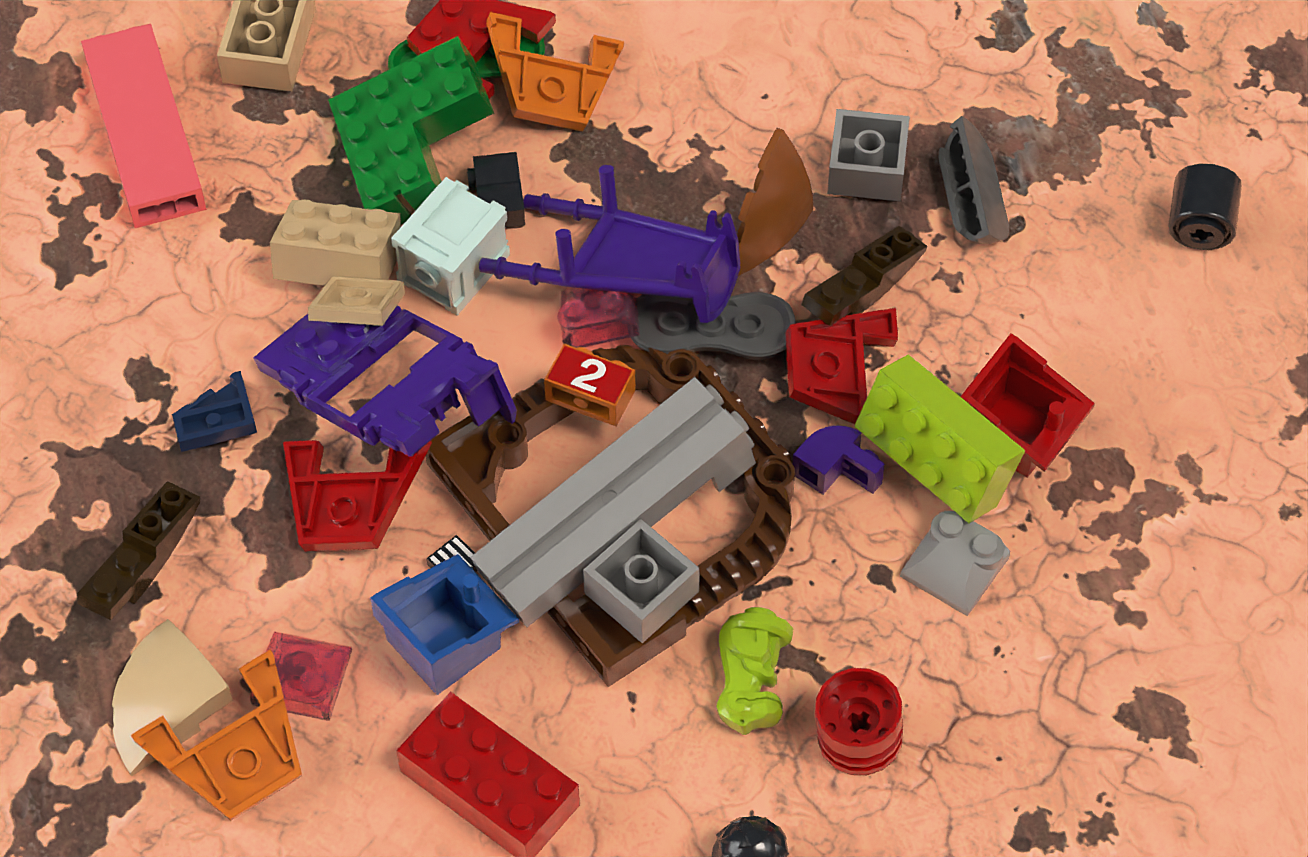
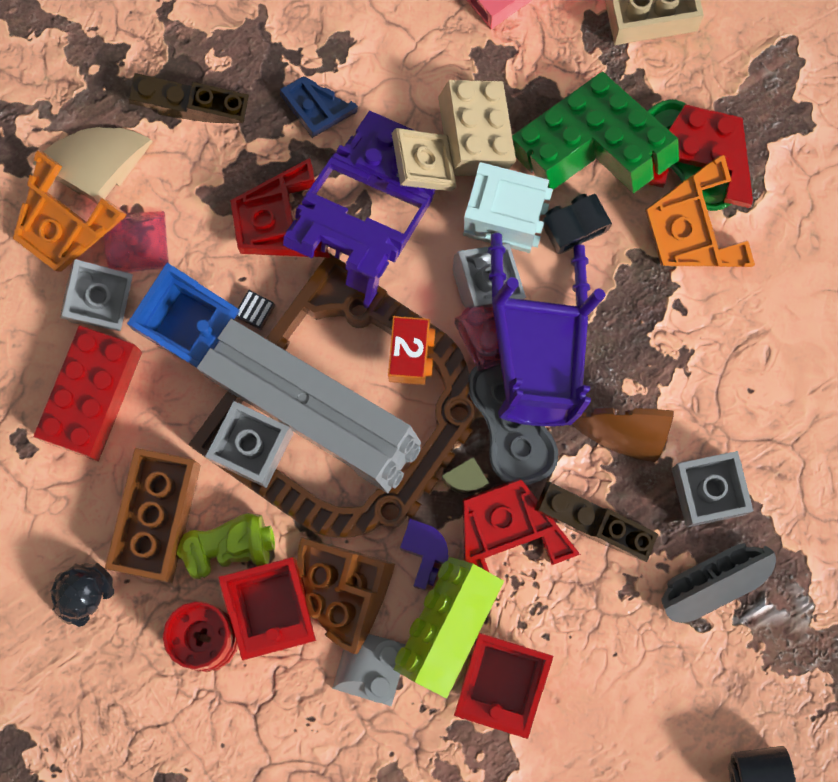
camera: 75 degrees right, 20 degrees up
none -> light grey slope [60,259,133,331]
none -> dark orange brick [105,448,201,584]
none -> red piece [218,557,316,661]
none -> dark orange brick [297,537,395,654]
none -> olive brick [442,457,489,494]
none -> light grey slope [452,244,526,312]

